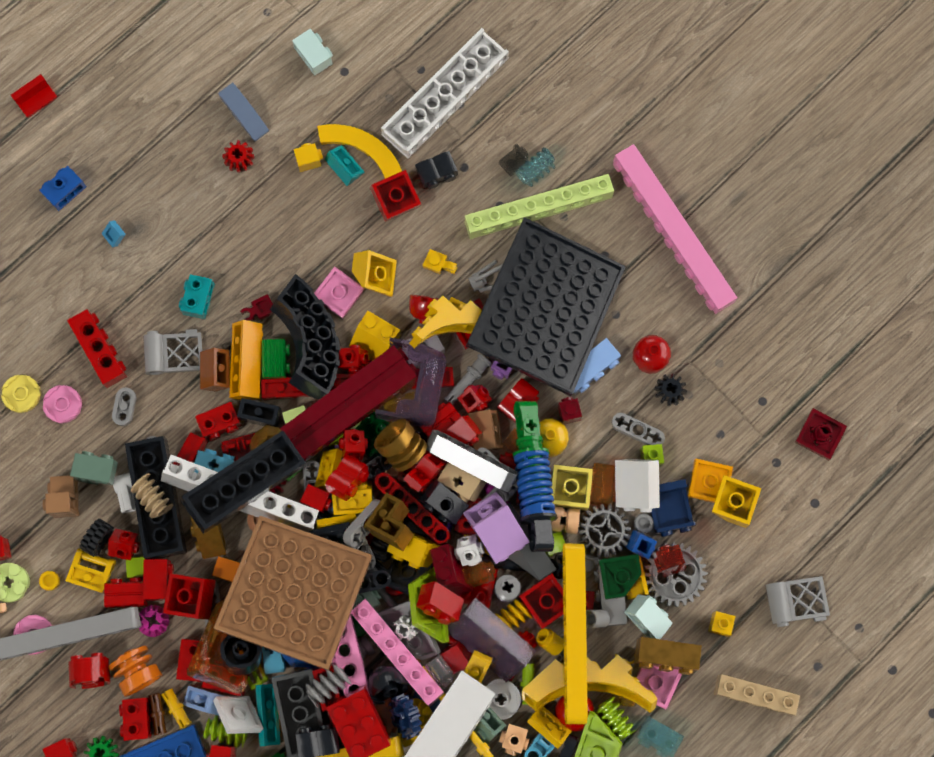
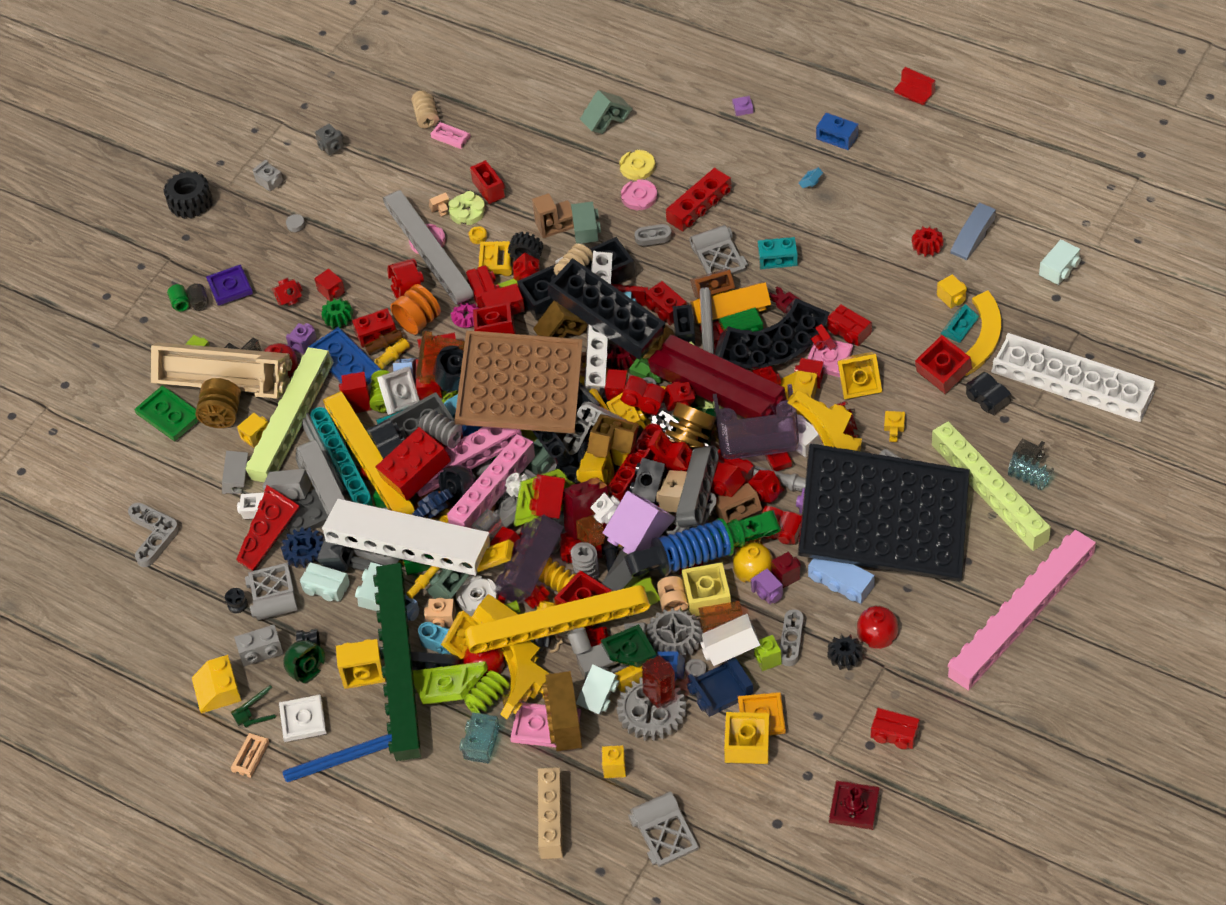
camera: 80 degrees right, 25 degrees down
none -> light grey axle [700,287,715,354]
none -> medium lavender brick [751,569,783,605]
none -> red brick [794,358,824,388]
none -> red tile [811,324,836,350]
none -> red brick [827,304,872,346]
none -> red brick [871,708,920,749]

